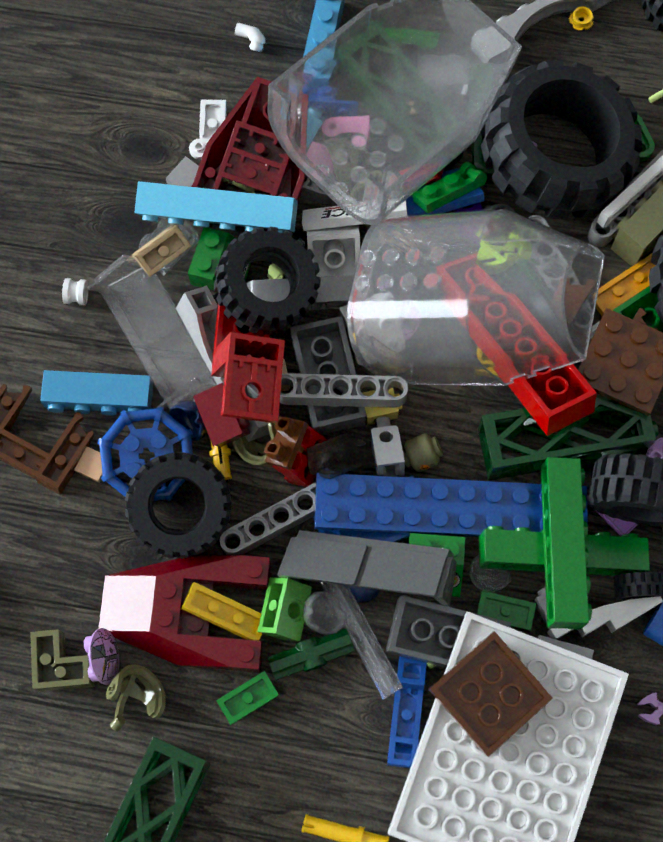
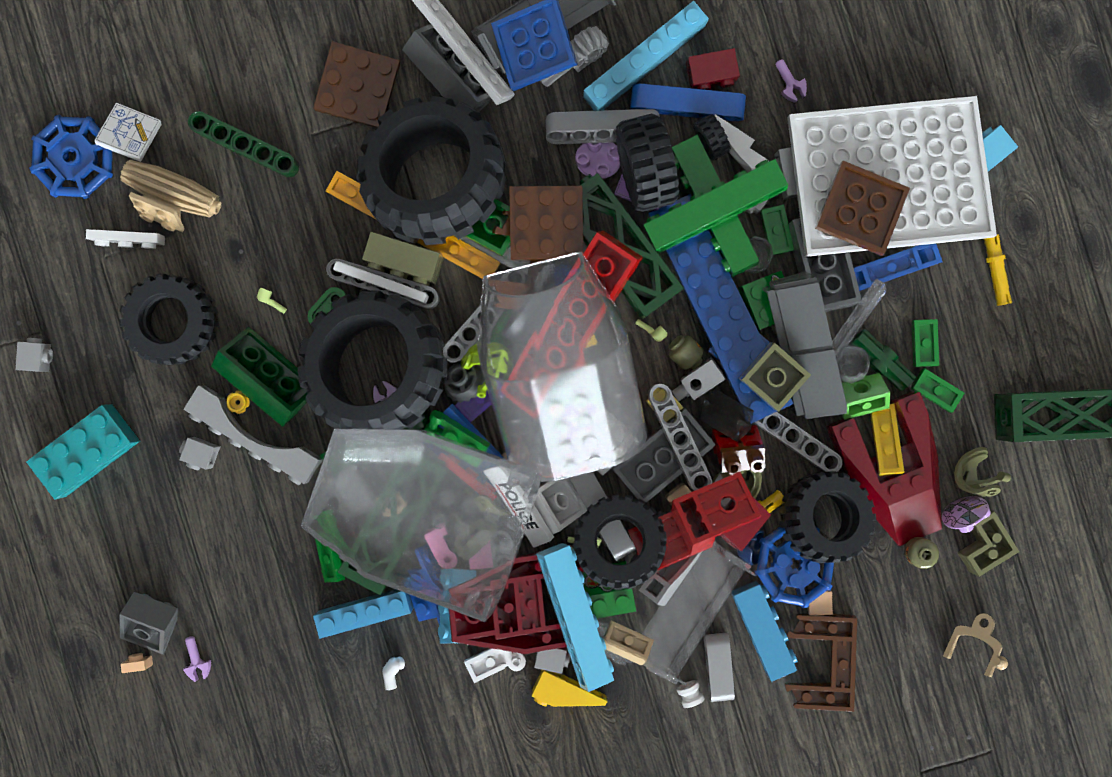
camera: 115 degrees left, 15 degrees up
none -> dark green slope [211,327,308,427]
none -> yellow slope [532,670,607,707]
none -> yellowish green hand [635,319,667,342]
none -> light grey beam [704,632,735,702]
none -> olive brick [739,342,811,412]
none -> olive head [904,537,939,569]
none -> green plate [912,319,939,367]

